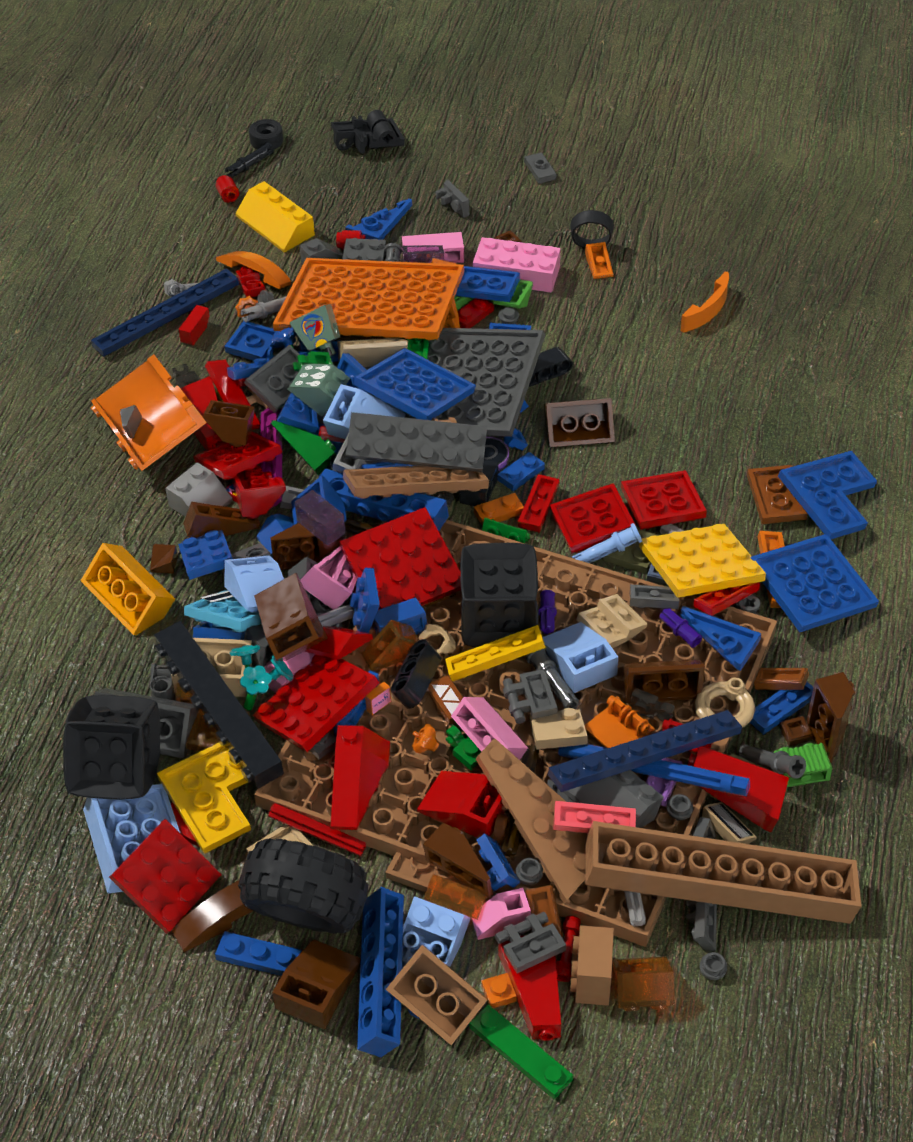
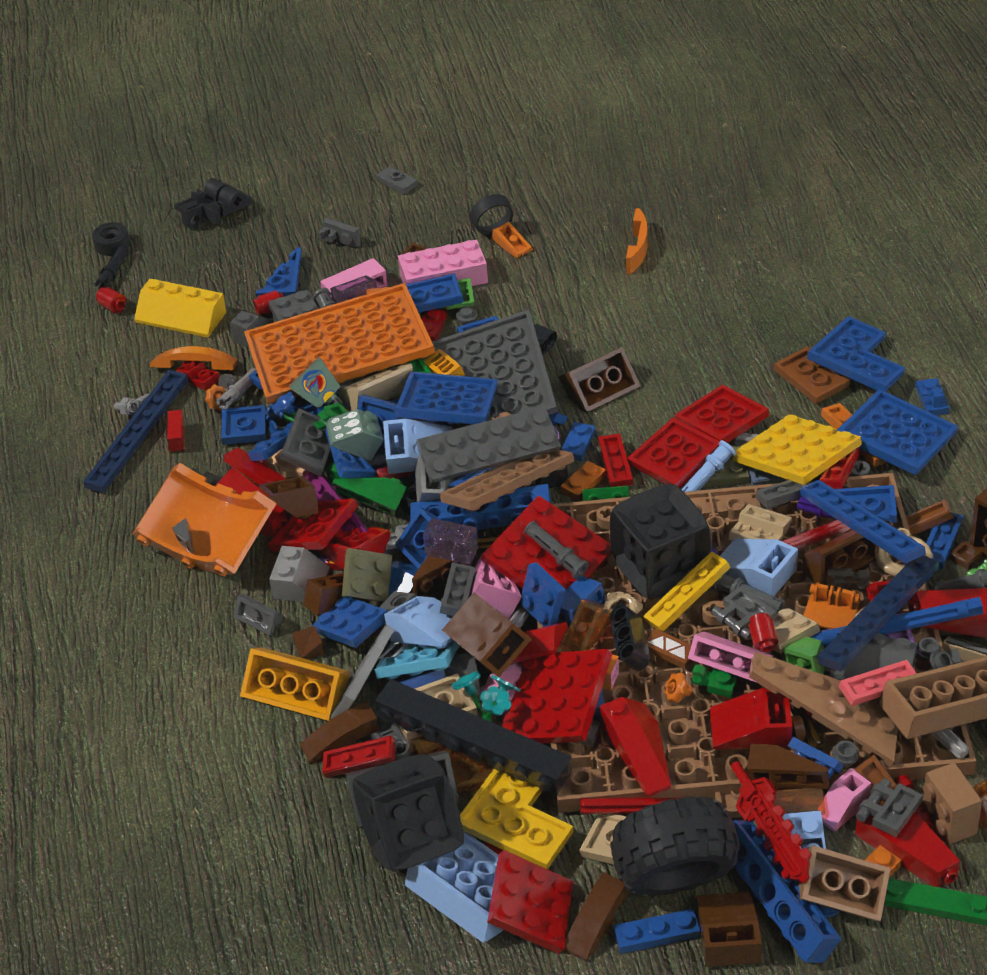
camera: 25 degrees left, 5 degrees down
none -> dark grey plate [233,594,283,635]
none -> reddish brown slope [300,701,379,764]
none -> red tile [322,735,396,778]
none -> light grey tile [331,625,394,719]
none -> olive plate [342,548,392,603]
none -> light orange slope [424,349,465,376]
none -> dark grey plate [440,562,476,617]
none -> dark grey pin [524,521,589,579]
none -> red bar [731,761,812,884]
none -> red brick [748,613,779,652]
none -> red axle [782,520,851,550]
none -> bright green slope [783,636,826,674]
none -> blue tile [800,480,926,563]
none -> blue hinge [915,378,950,415]
none -> dark grey plate [930,651,953,670]

